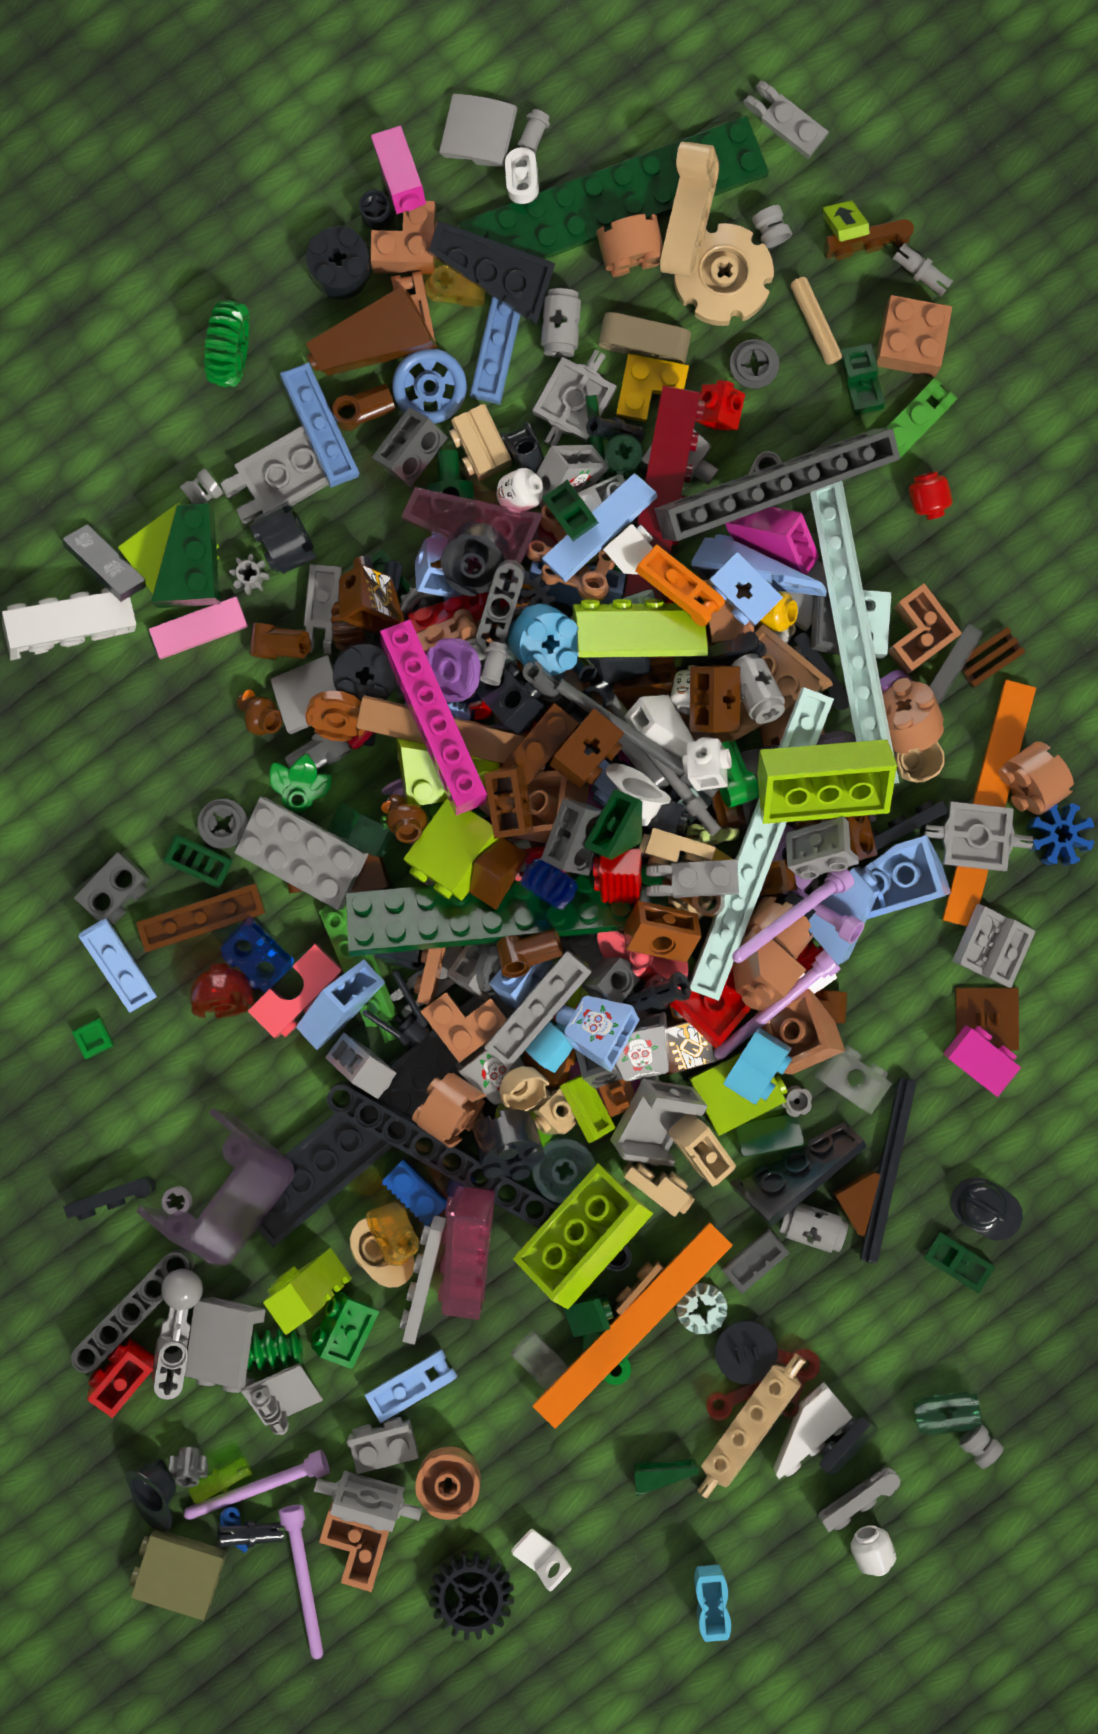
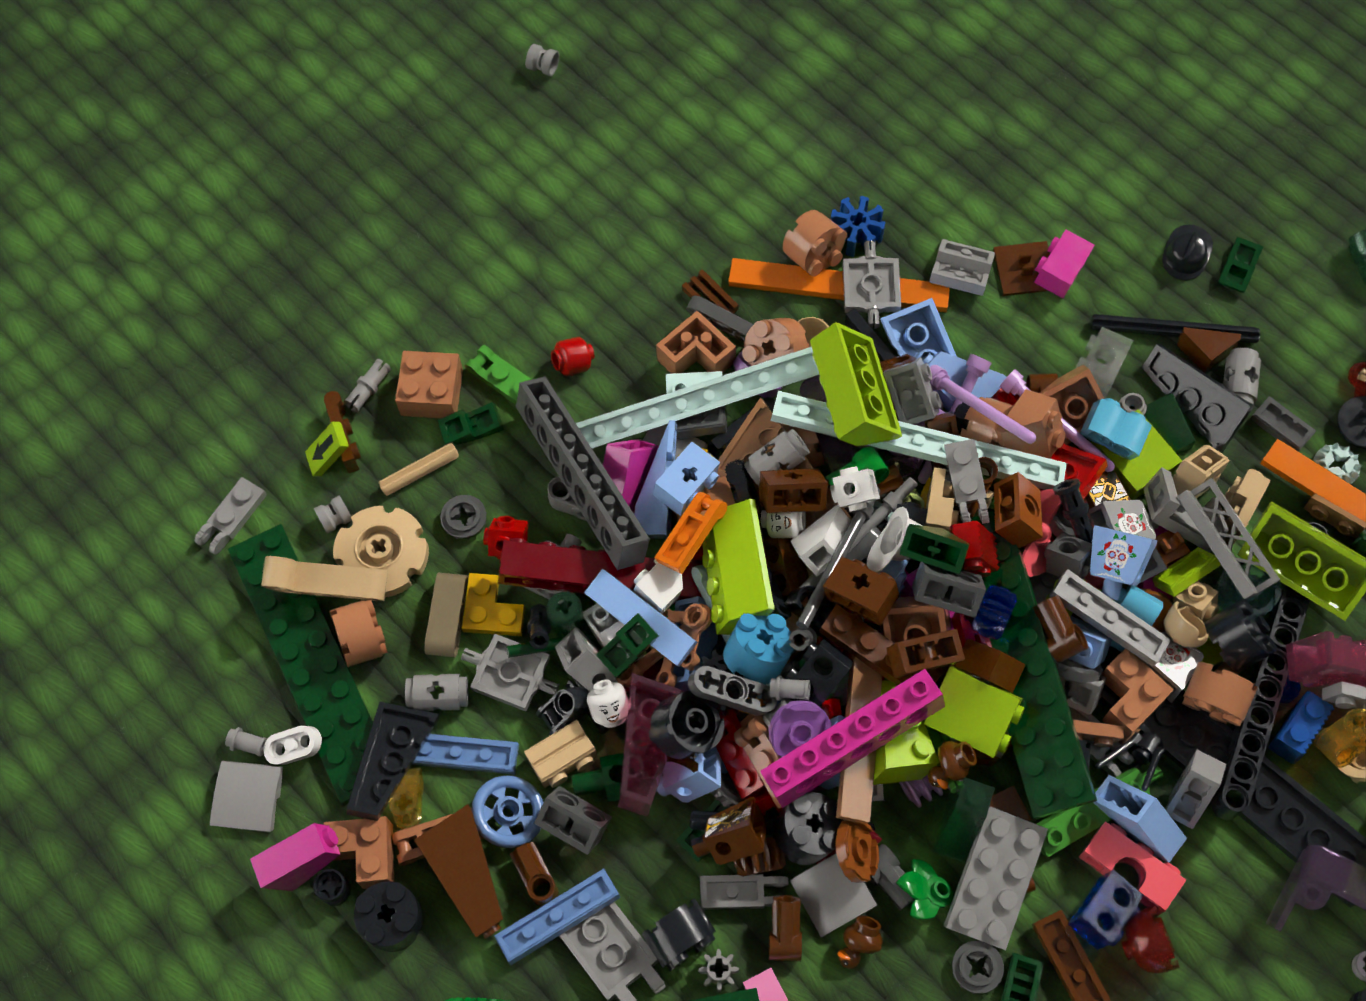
camera: 95 degrees left, 20 degrees down
none -> light grey fence [1177,478,1280,599]

